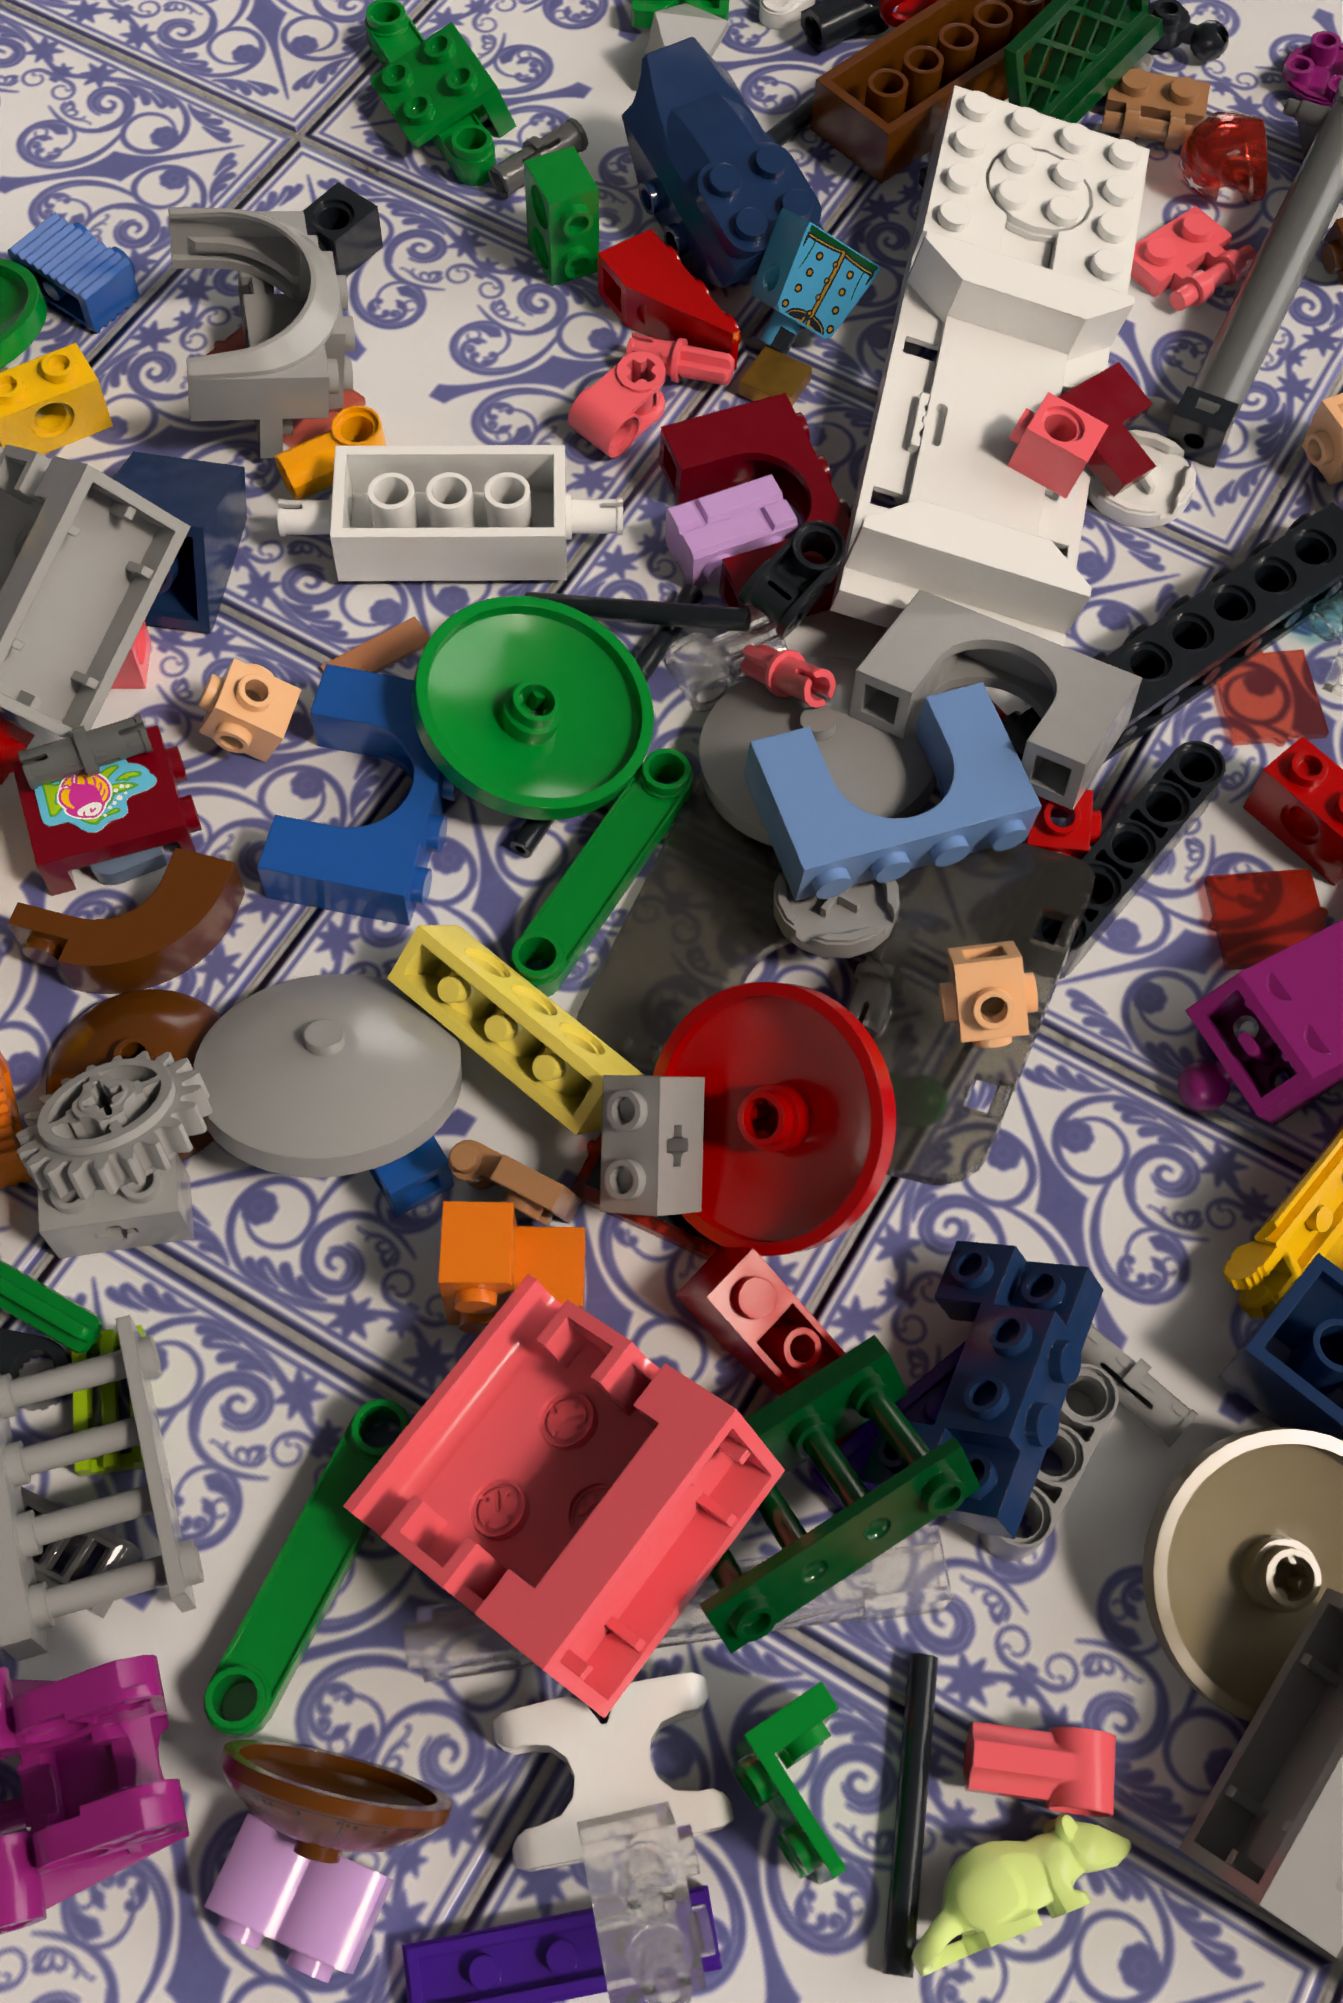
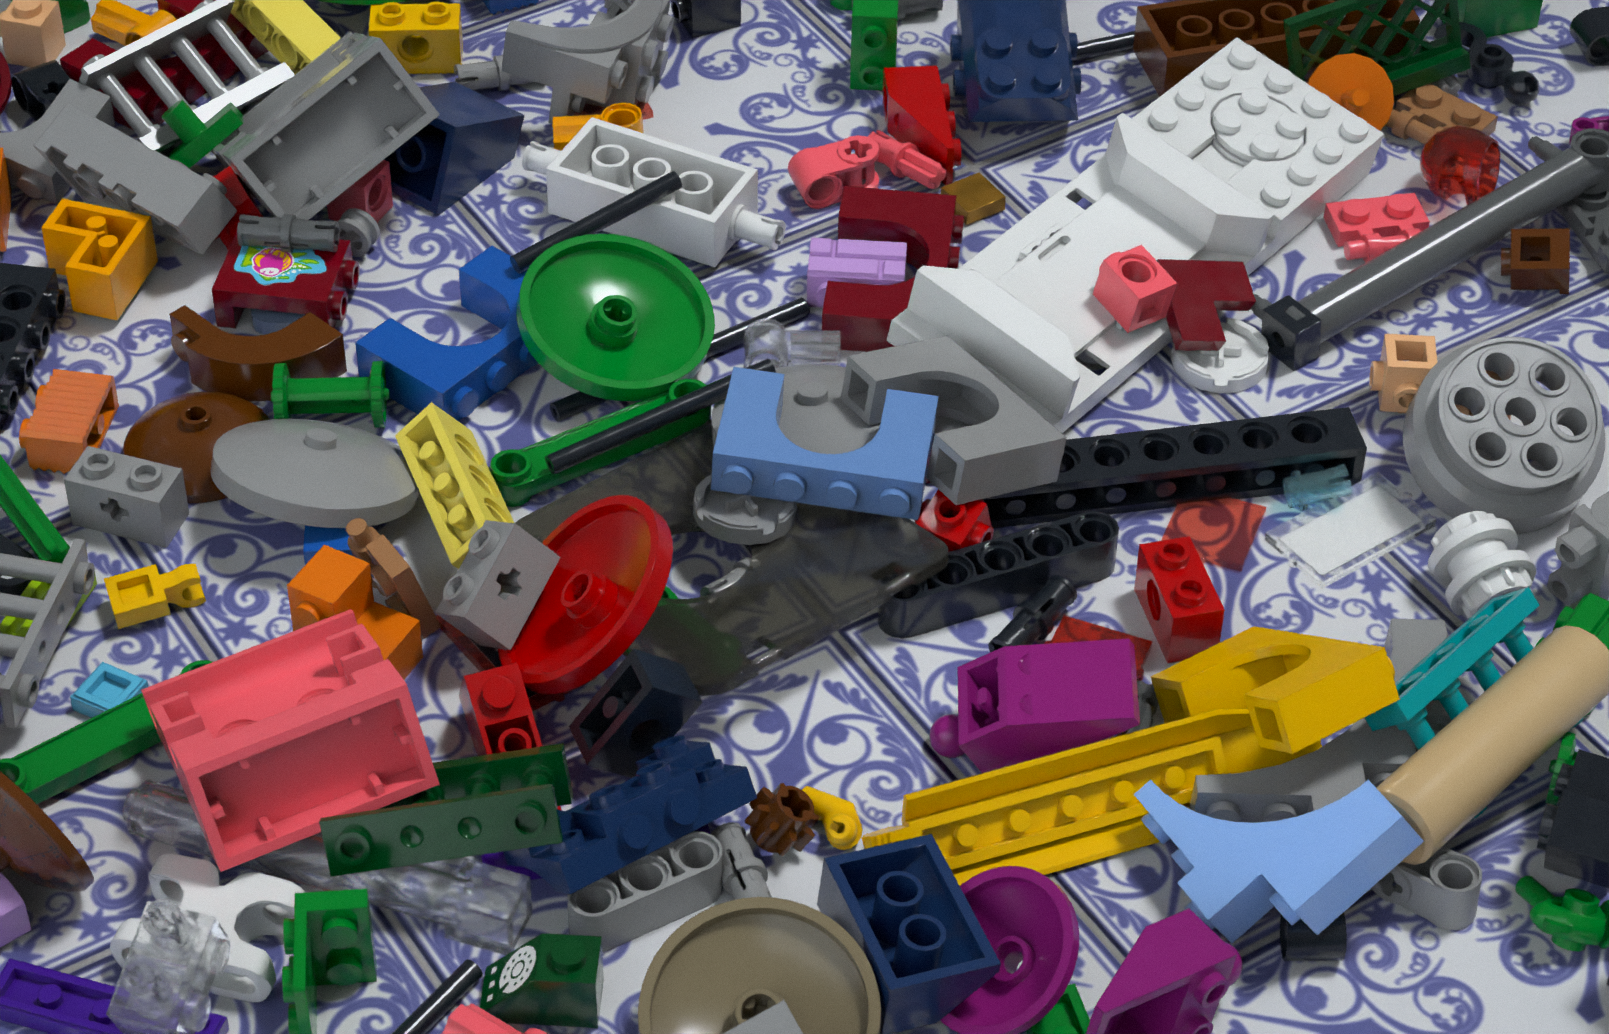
camera: 30 degrees right, 20 degrees down
light grey gear [16,1051,213,1200] -> none
light nougat brick [197,658,302,763] -> none
black piece [525,592,751,632] -> none
black piece [737,520,845,638] -> none
coral axle [740,644,836,708] -> none
dark azure torso [751,208,882,355] -> none
light nougat brick [939,941,1038,1048] -> none
none -> medium azure tile [70,662,149,718]
none -> yellow plate [104,564,206,629]
none -> green hose [271,361,389,428]
none -> light grey bush [338,208,380,257]
none -> light grey pin [454,55,534,91]
none -> dark green slope [479,933,604,1028]
none -> black bar [510,171,682,274]
none -> black piece [545,358,776,475]
none -> black brick [569,648,703,778]
none -> reddish brown gear [744,783,819,857]
none -> yellow arm [802,786,863,850]
none -> black pin [988,575,1077,653]
none -> orange shield [1307,53,1394,131]

